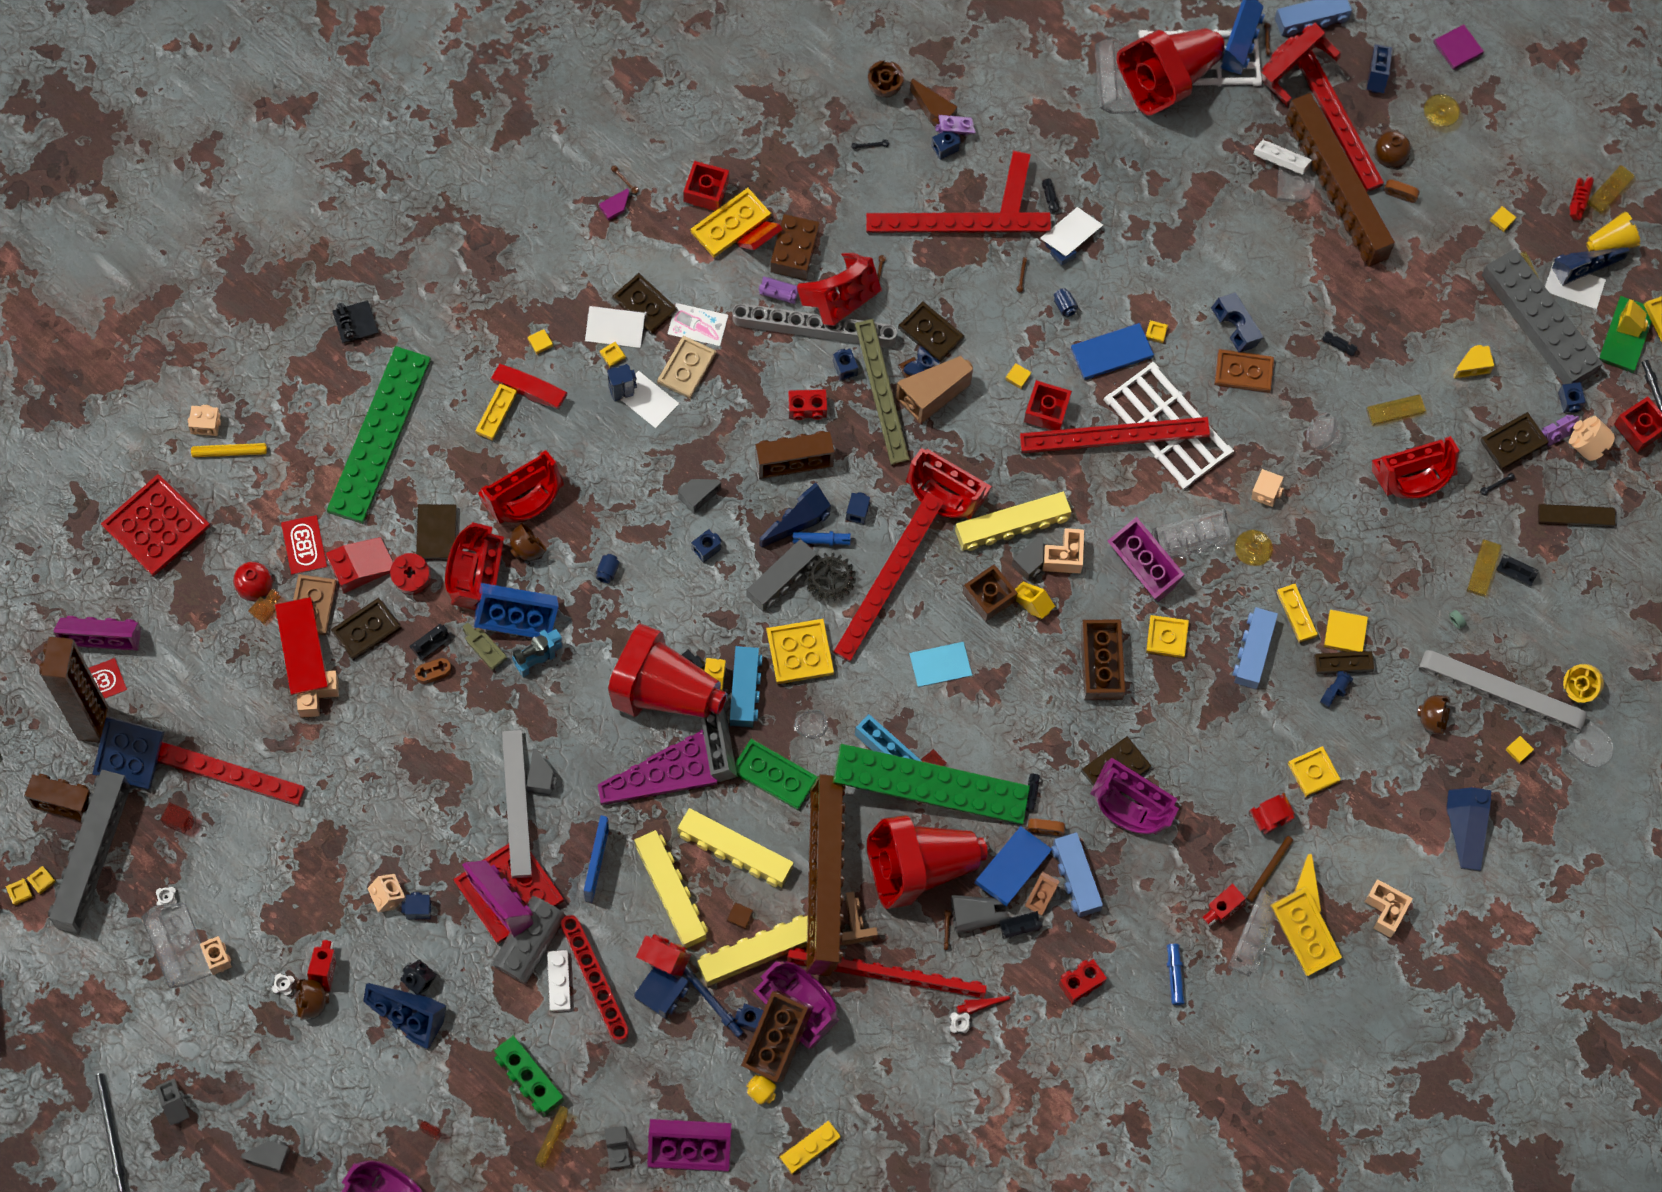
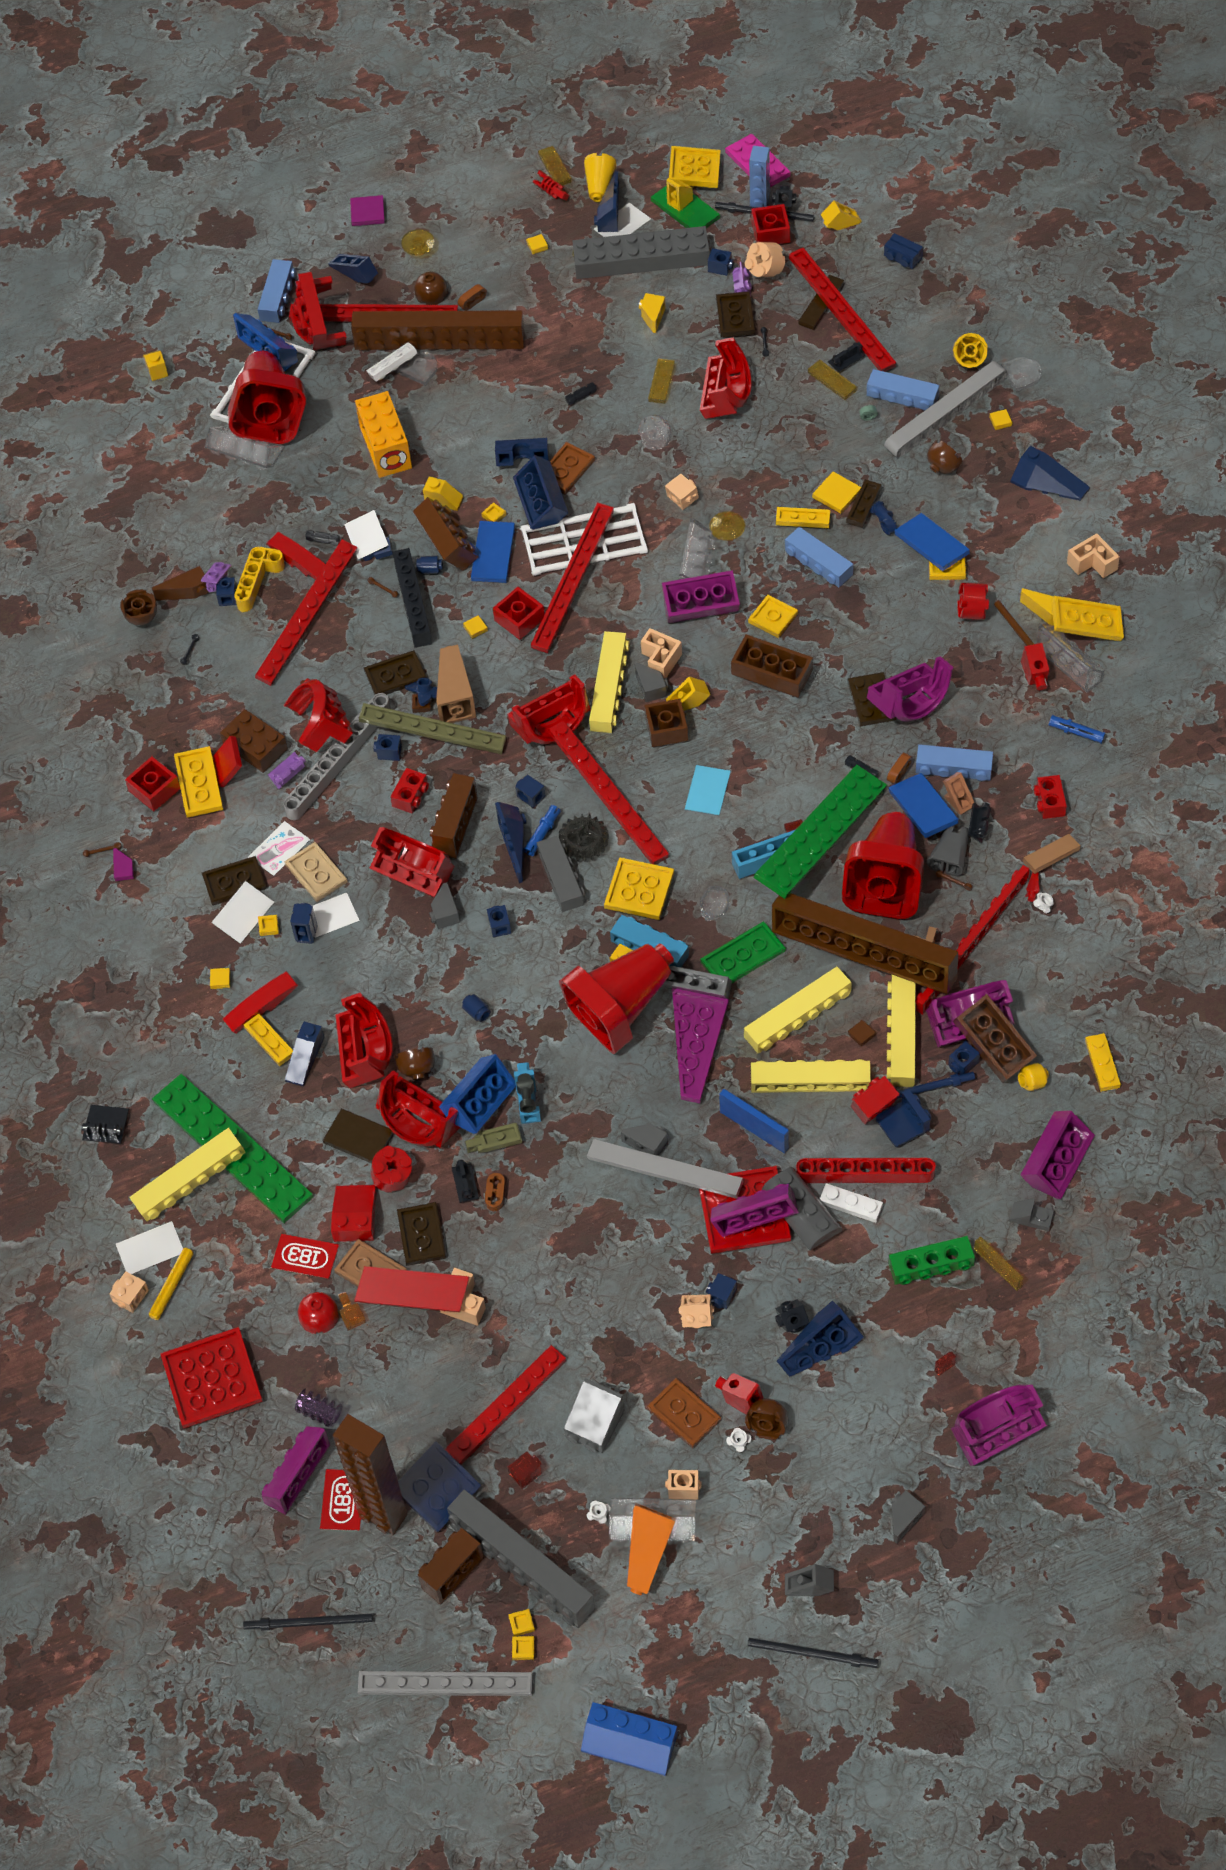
camera: 55 degrees left, 10 degrees down
none -> white sticker [116,1221,183,1274]
none -> light yellow brick [129,1128,245,1222]
none -> yellow beam [235,547,285,612]
none -> slope [285,1021,325,1086]
none -> clear purple piece [295,1388,343,1427]
none -> light orange hose [355,391,412,478]
none -> red piece [369,827,455,898]
none -> black brick [392,548,432,648]
none -> reddish brown brick [413,497,478,571]
none -> yellow slope [423,477,464,511]
none -> dark blue slope [513,455,568,530]
none -> slope [564,1378,625,1453]
none -> orange slope [627,1503,676,1595]
none -> dark orange tile [647,1378,722,1449]
none -> red plate [789,248,896,372]
none -> medium blue brick [866,369,940,410]
none -> blue tile [895,513,970,571]
none -> medium nougat tile [1023,834,1081,874]

